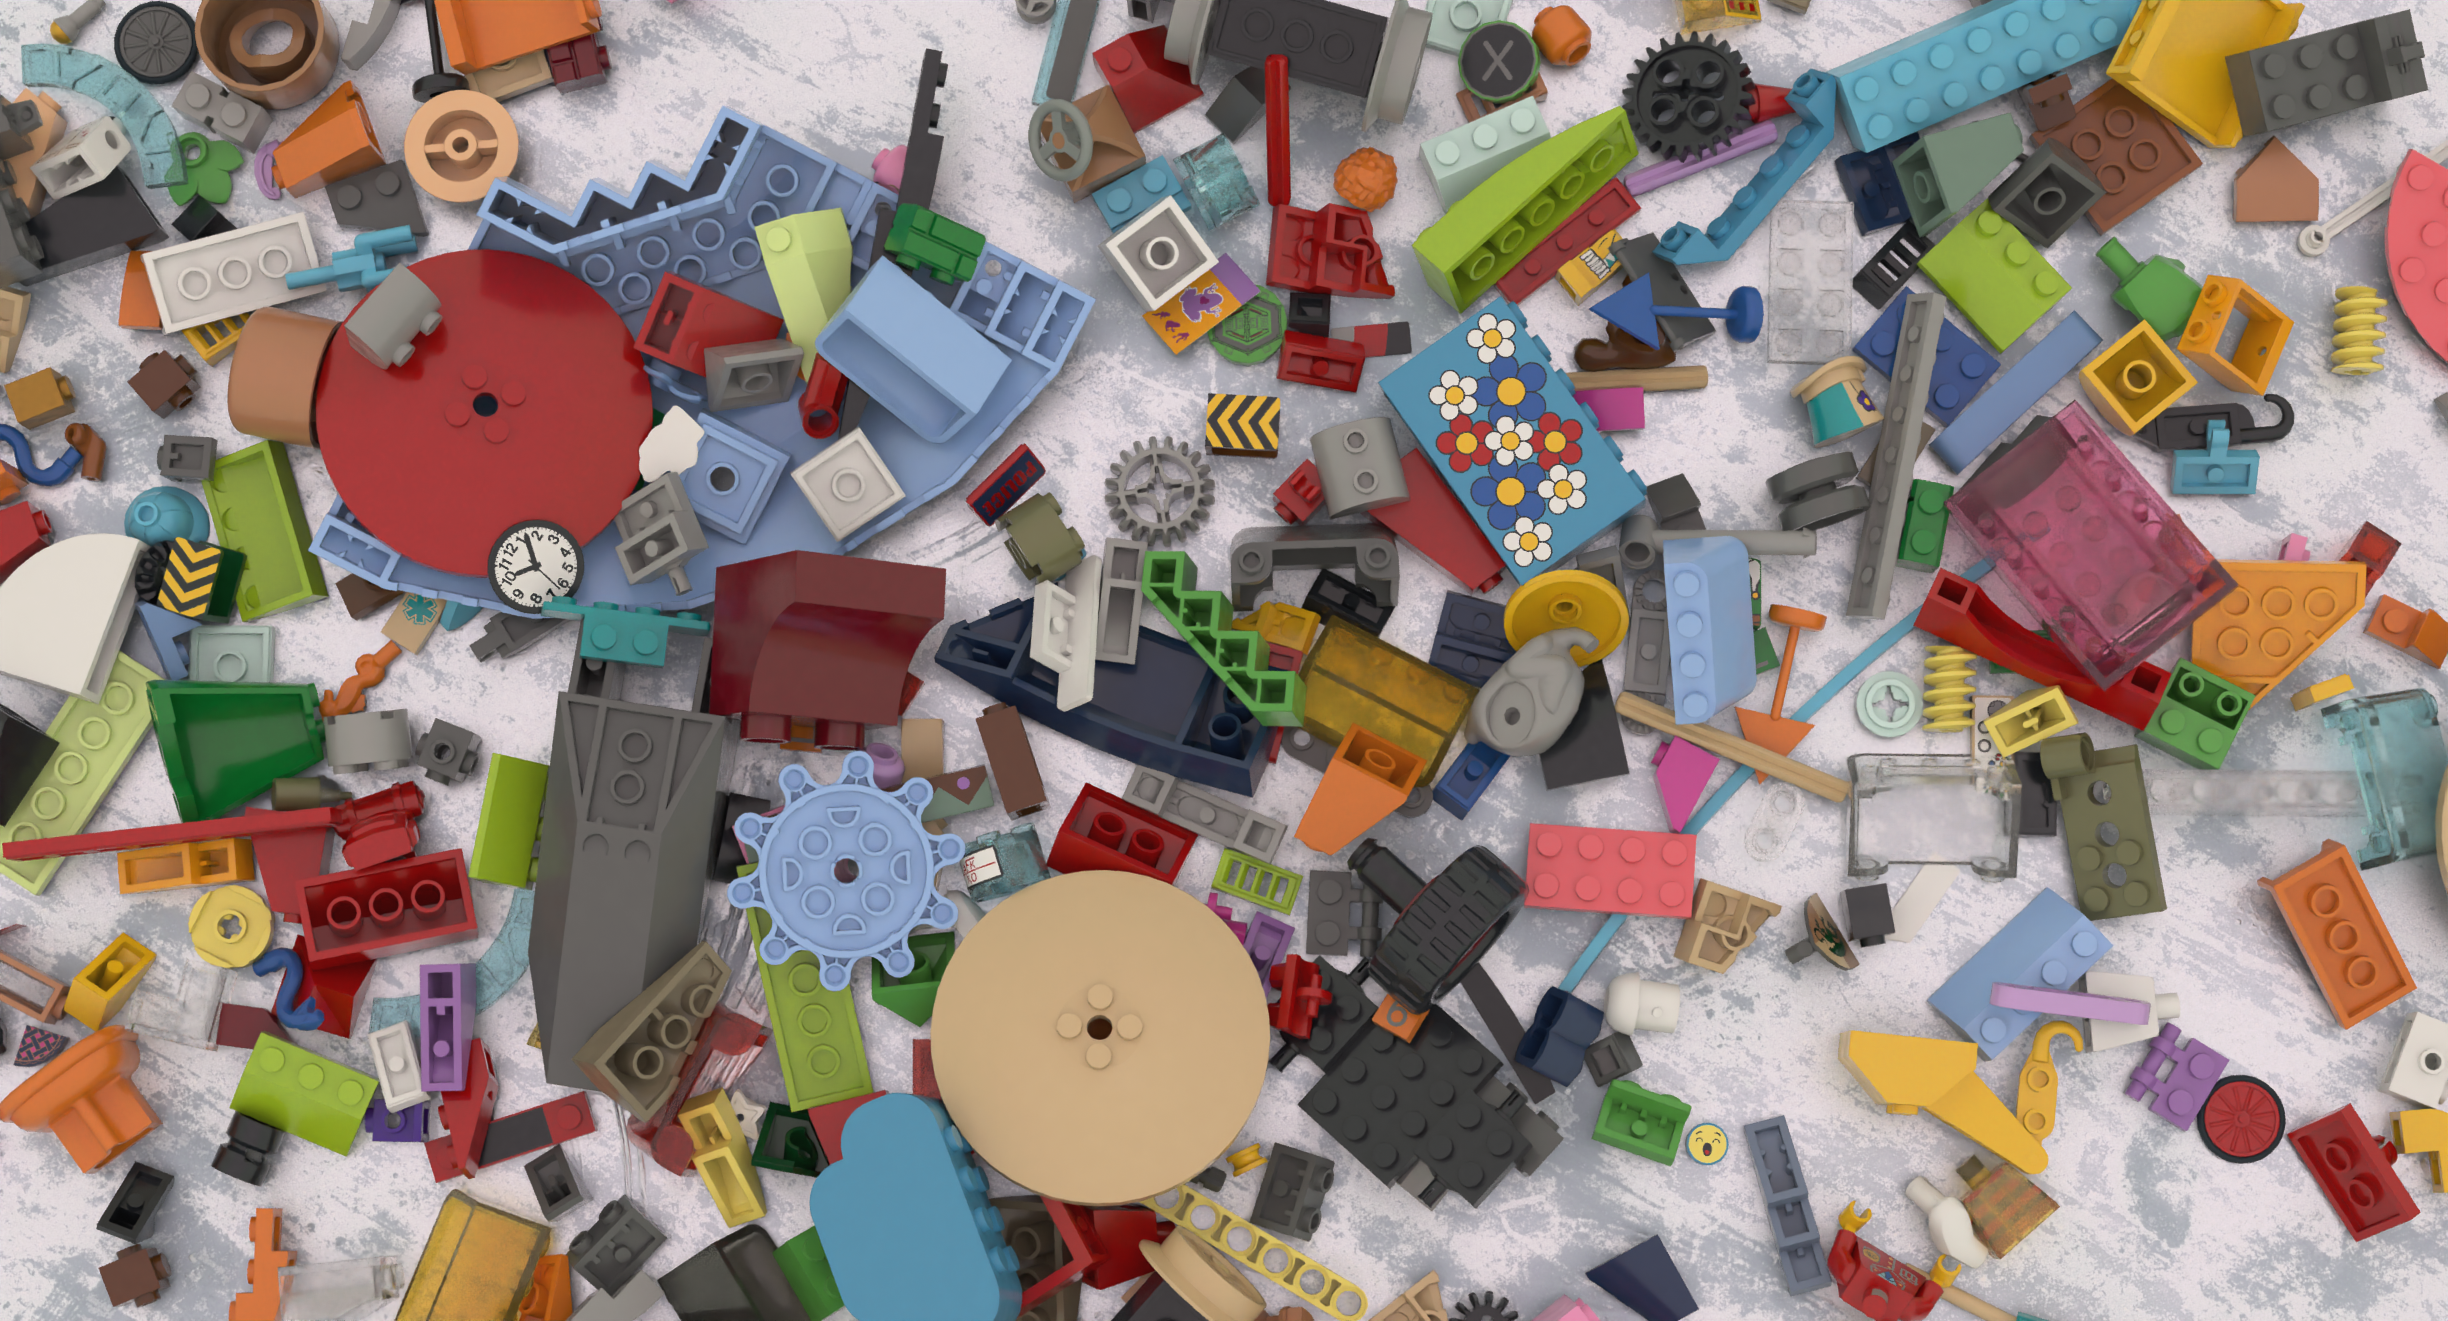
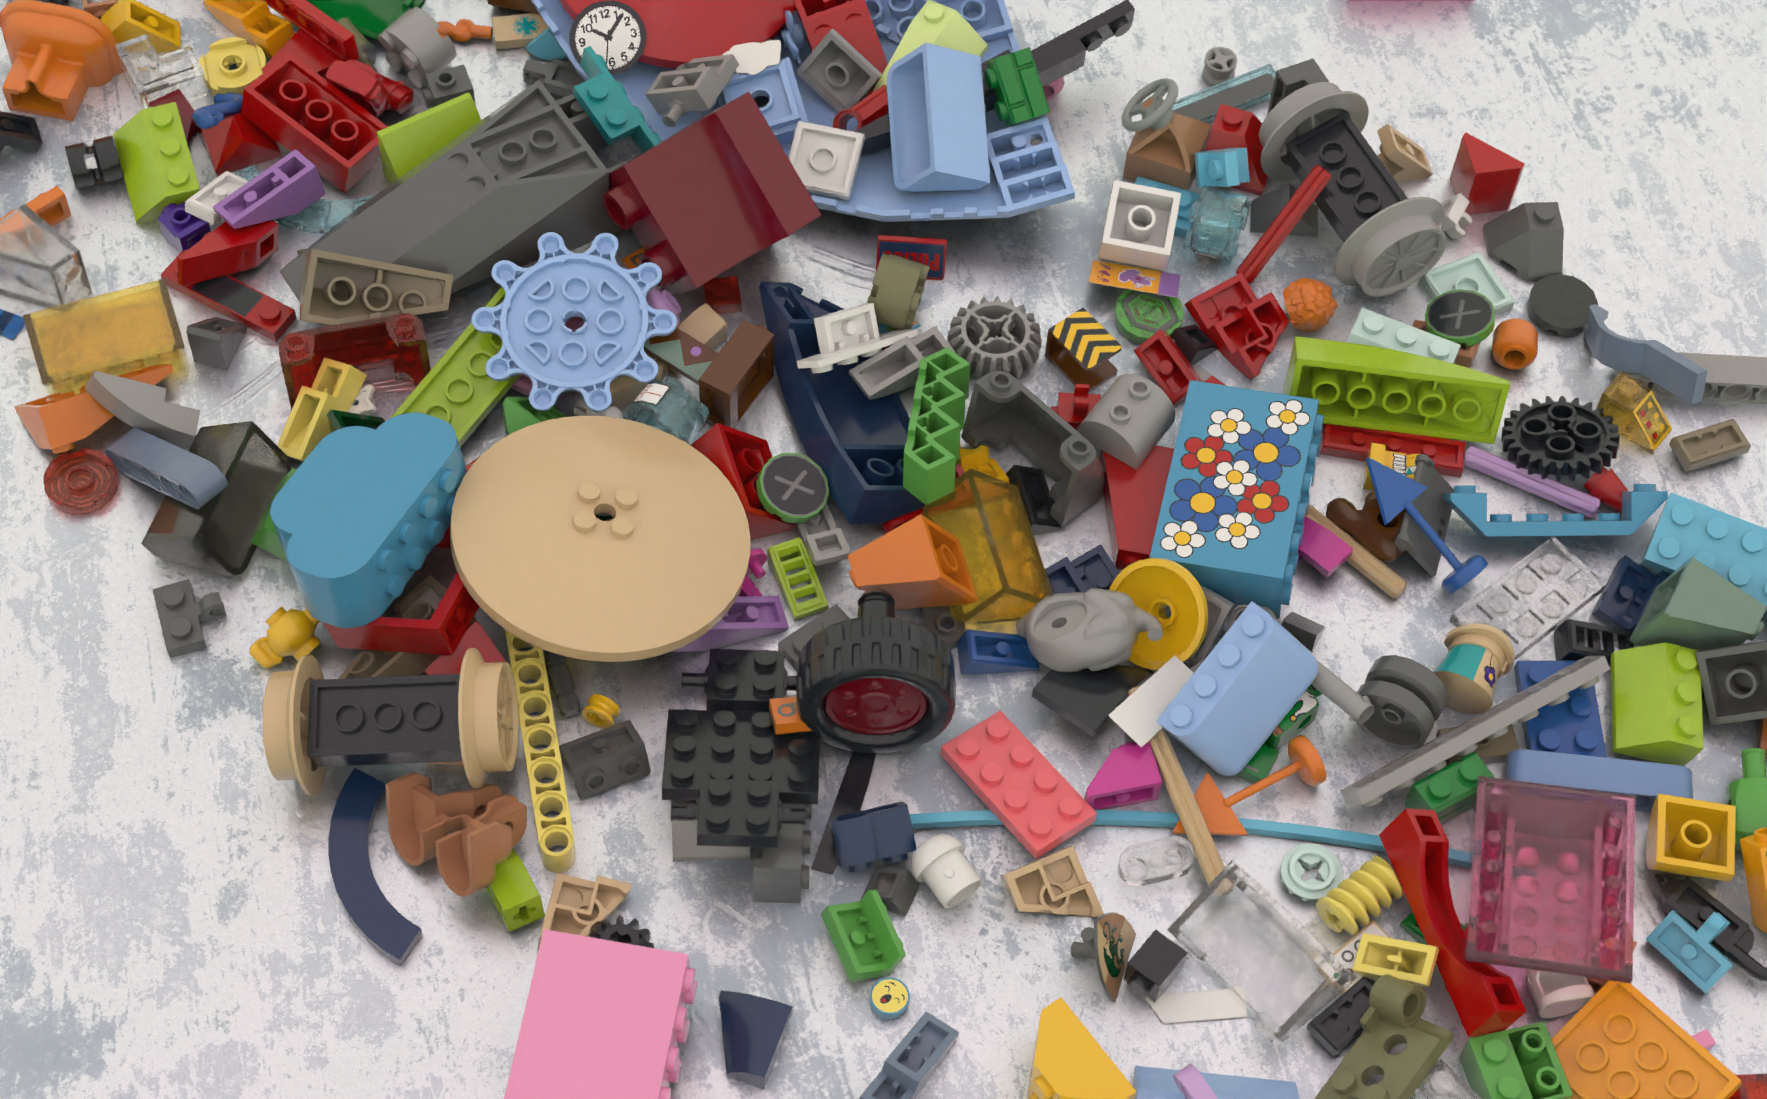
camera: 40 degrees right, 25 degrees down
dark grey bracket [566,1195,667,1296] -> none
red hips [1267,954,1332,1039] -> none
none -> black tile [756,453,829,523]
none -> white sticker [1108,655,1194,747]
none -> medium azure brick [1194,147,1250,188]

